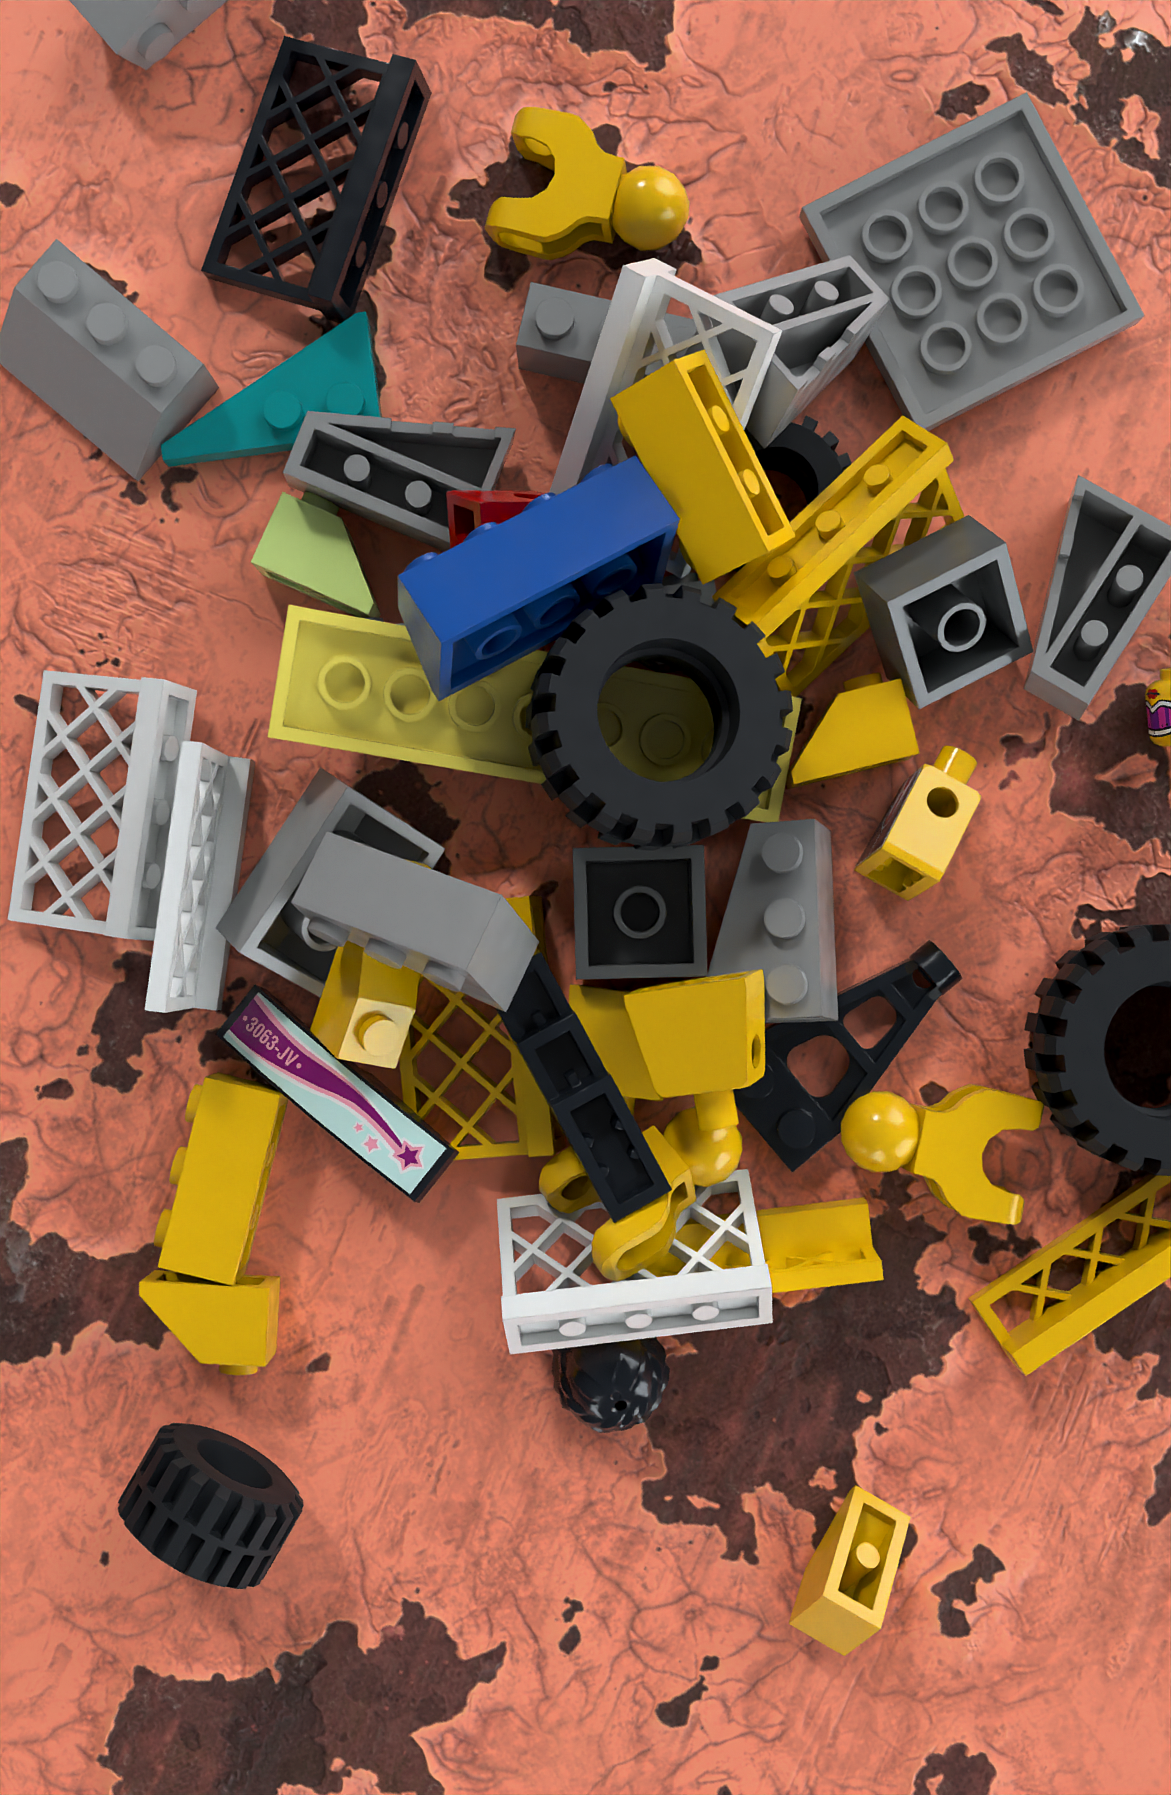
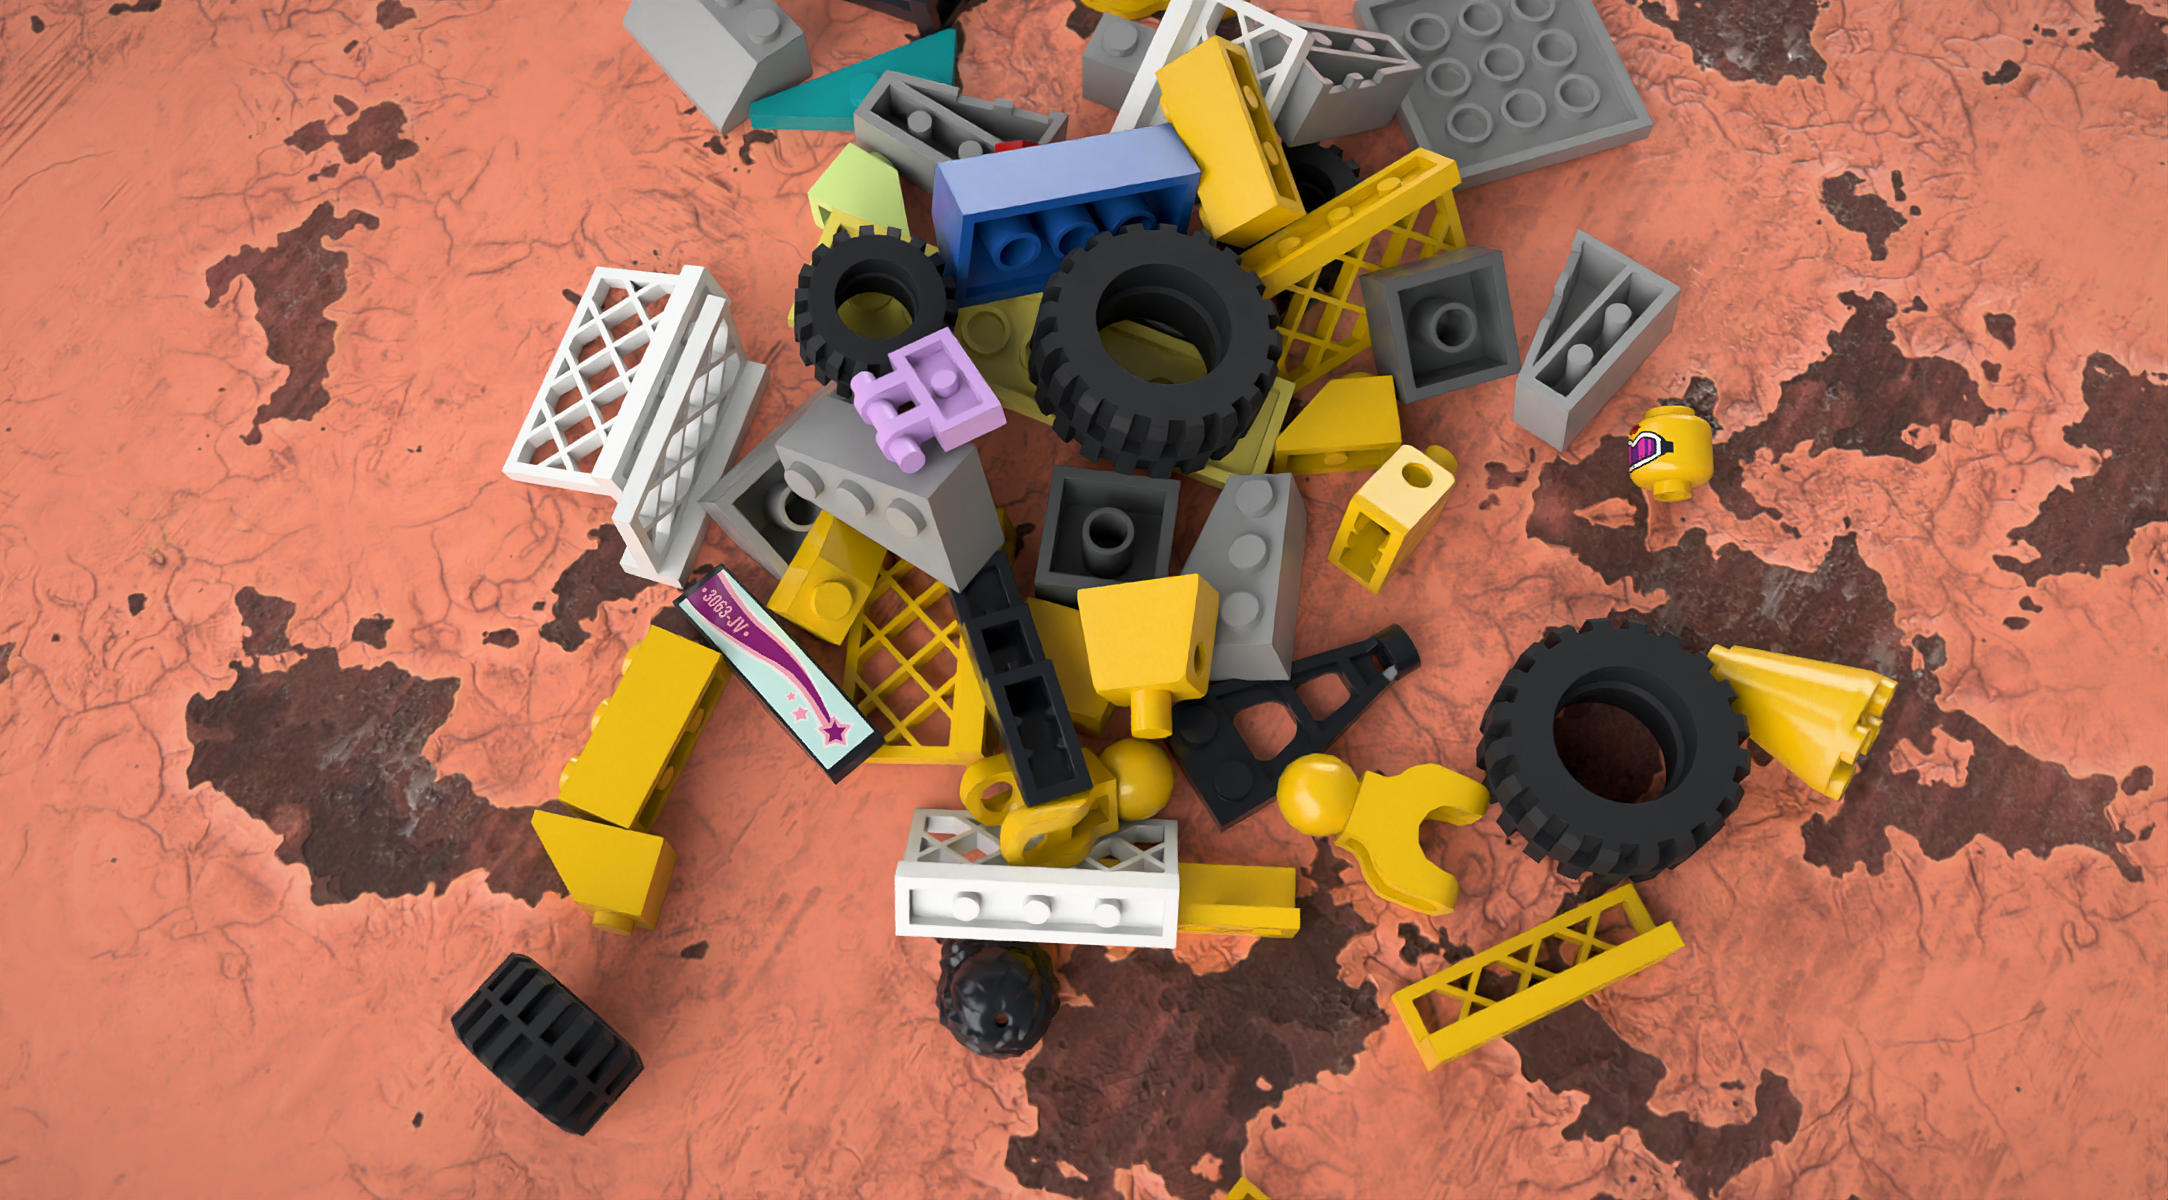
camera: 10 degrees right, 20 degrees down
none -> black tyre [794,225,959,399]
none -> lavender plate [850,326,1007,473]

